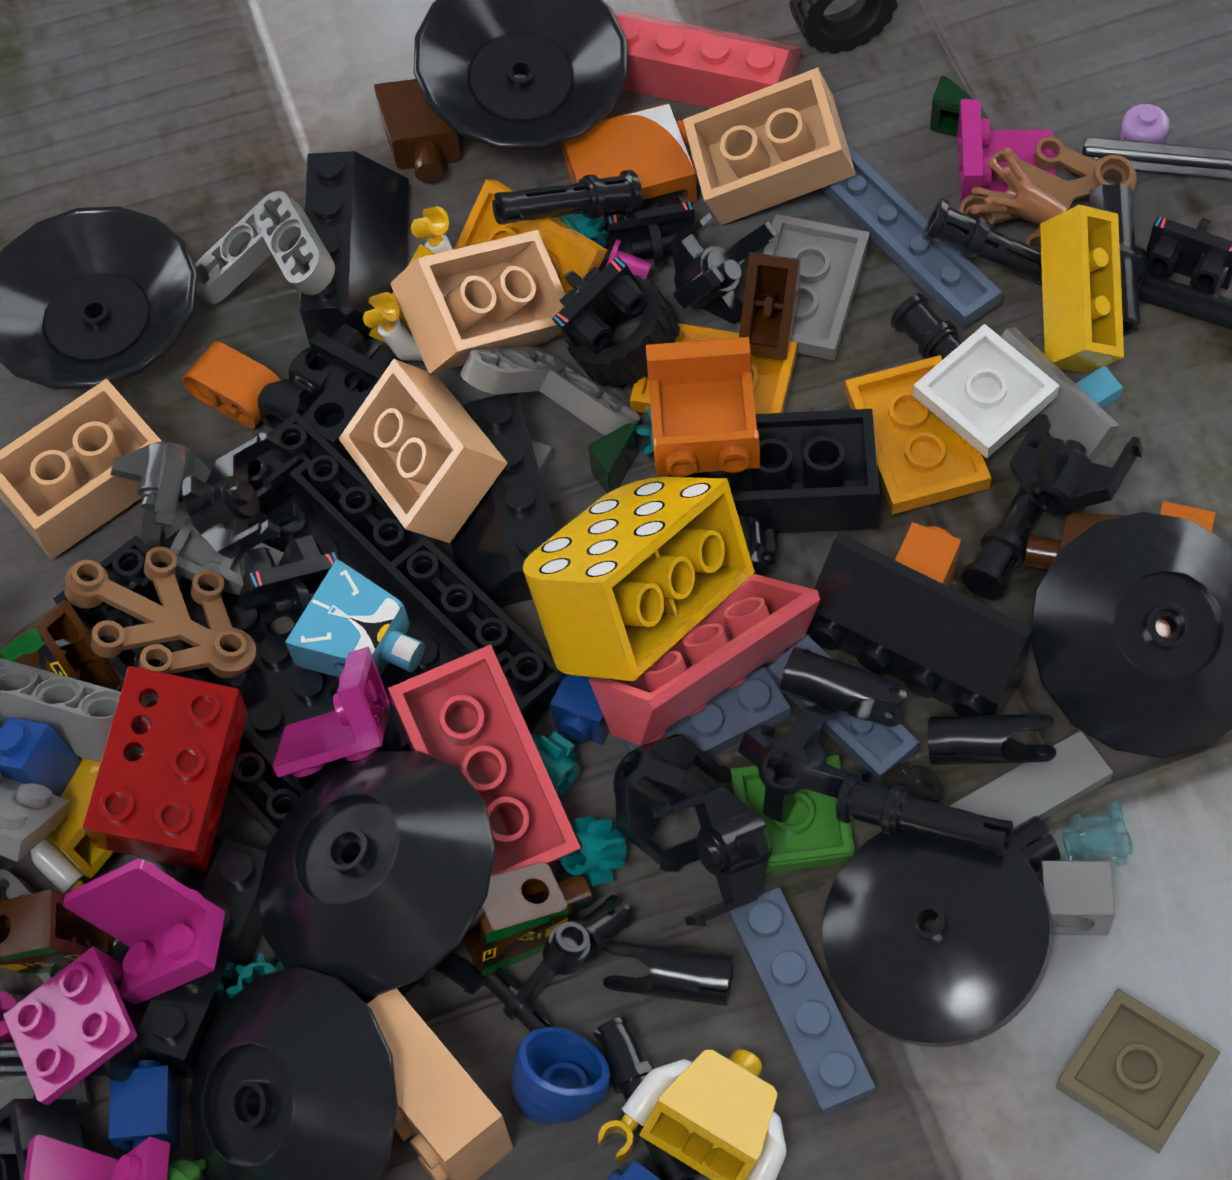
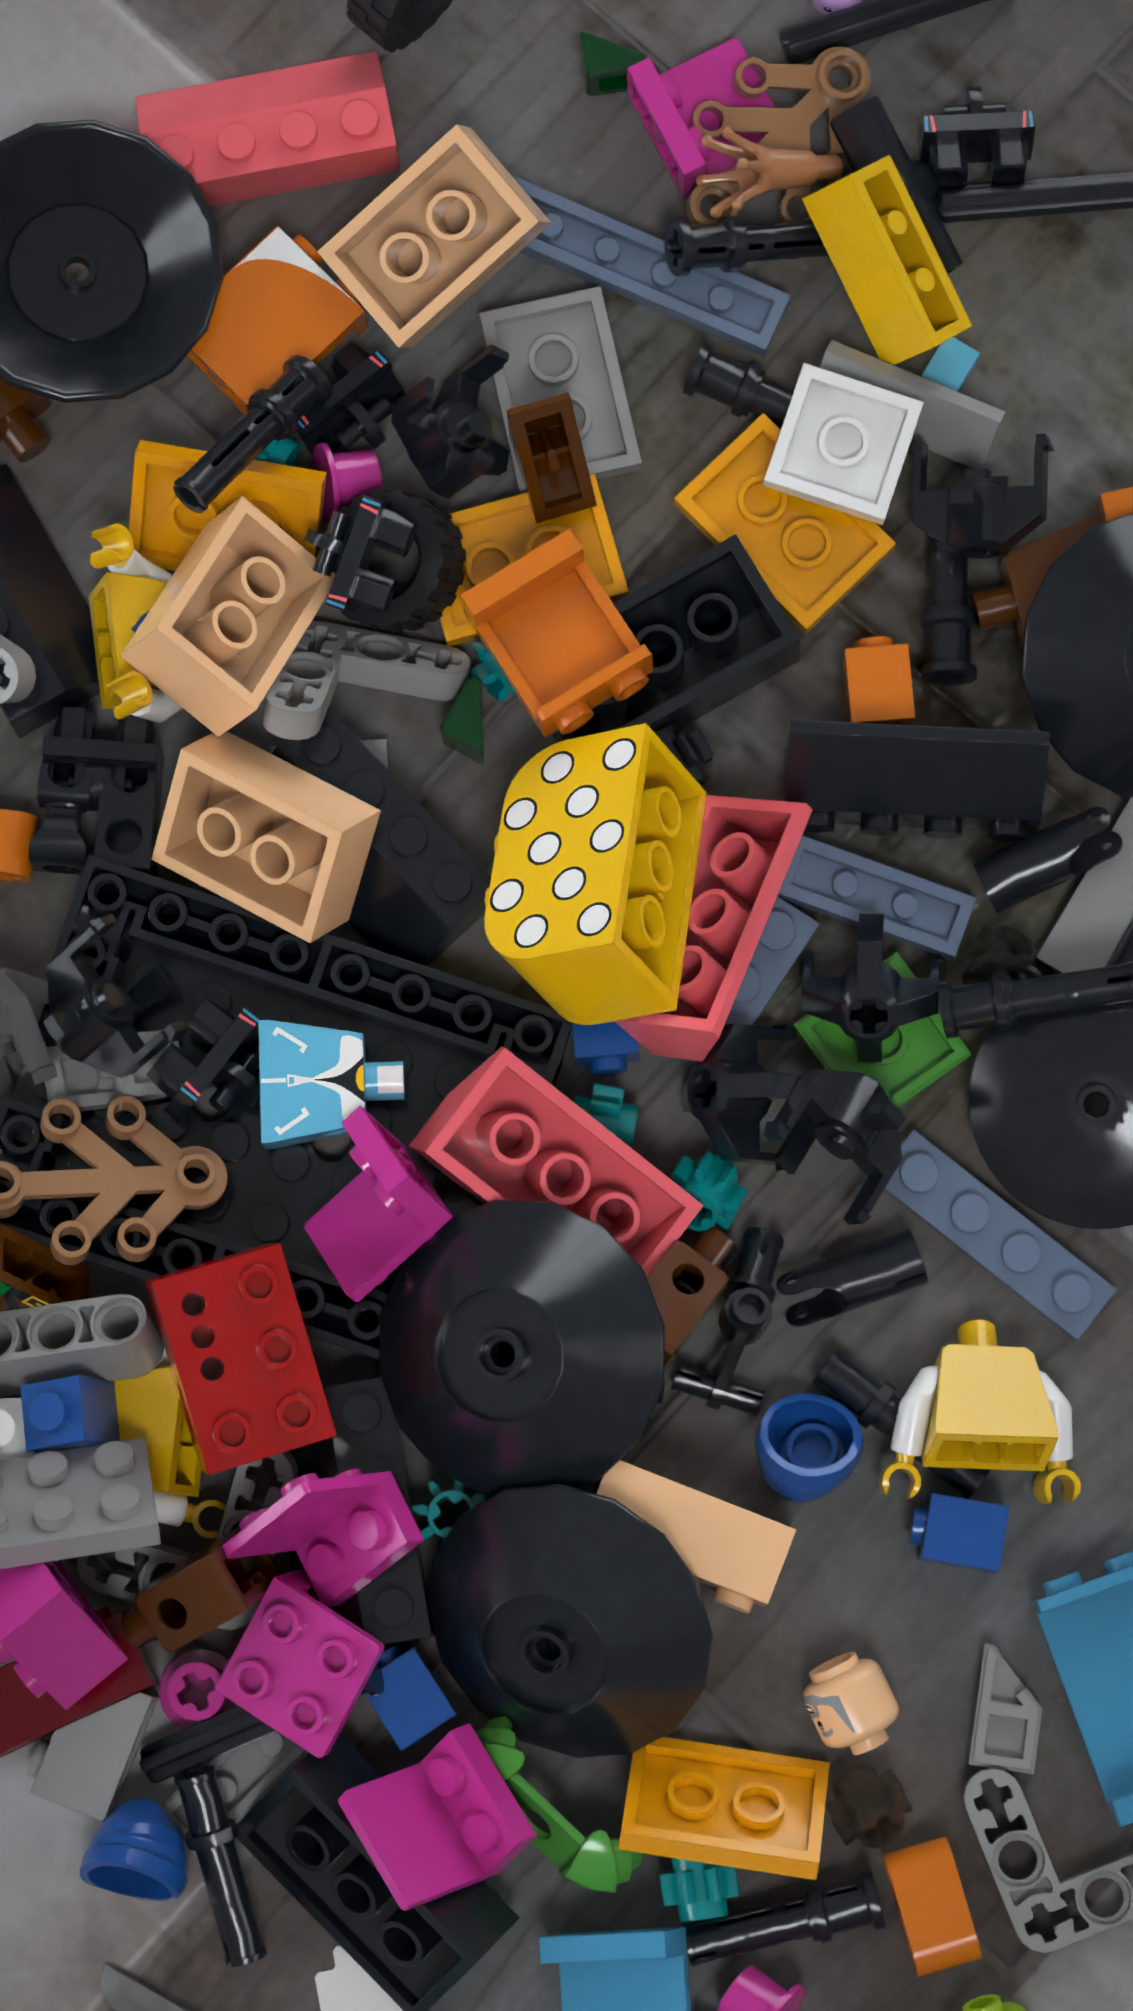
camera: 30 degrees left, 20 degrees up
black piece [780,647,907,727] -> none

